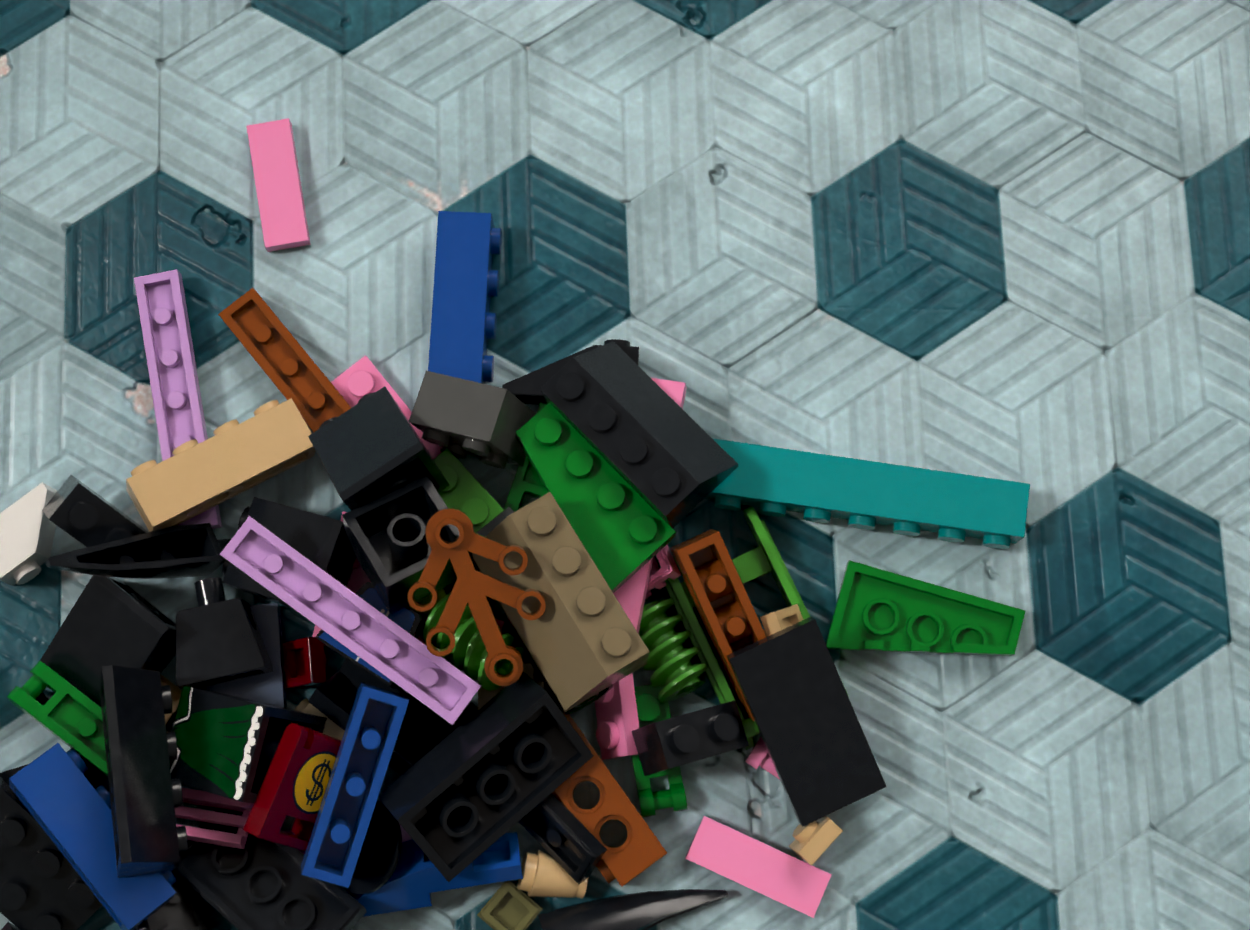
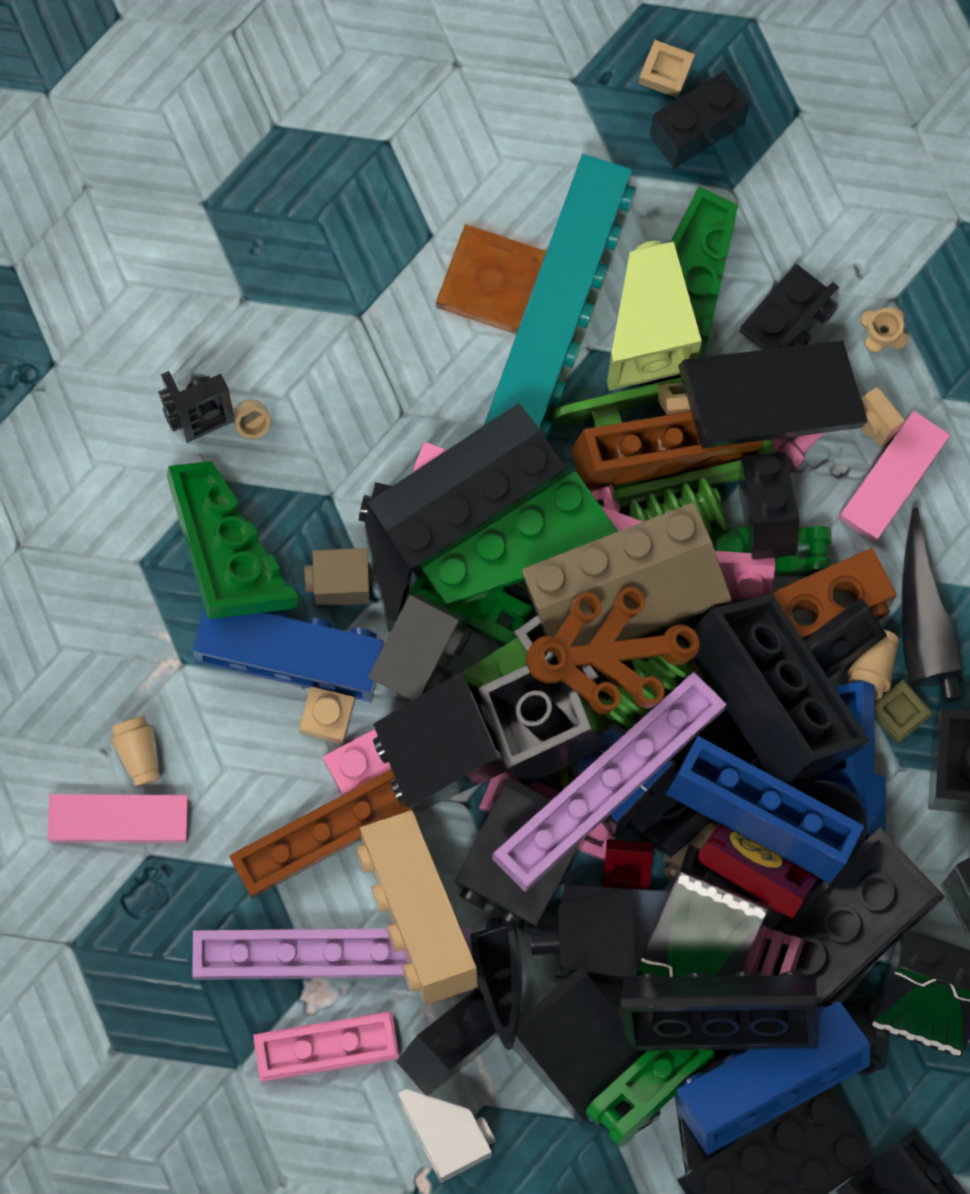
camera: 85 degrees left, 5 degrees down
none -> tan cone [110,716,161,787]
none -> black bracket [158,371,234,443]
none -> green wing [167,461,299,619]
none -> tan hinge [234,399,271,439]
none -> bright pink tile [253,1011,399,1083]
none -> tan plate [299,686,355,744]
none -> dark tan brick [304,548,370,606]
none -> clear orange plate [436,224,546,334]
none -> yellowish green slope [607,241,702,391]
none -> tan plate [639,40,695,99]
none -> black brick [650,70,750,169]
none -> black bracket [740,263,840,350]
none -> tan plate [860,307,908,353]

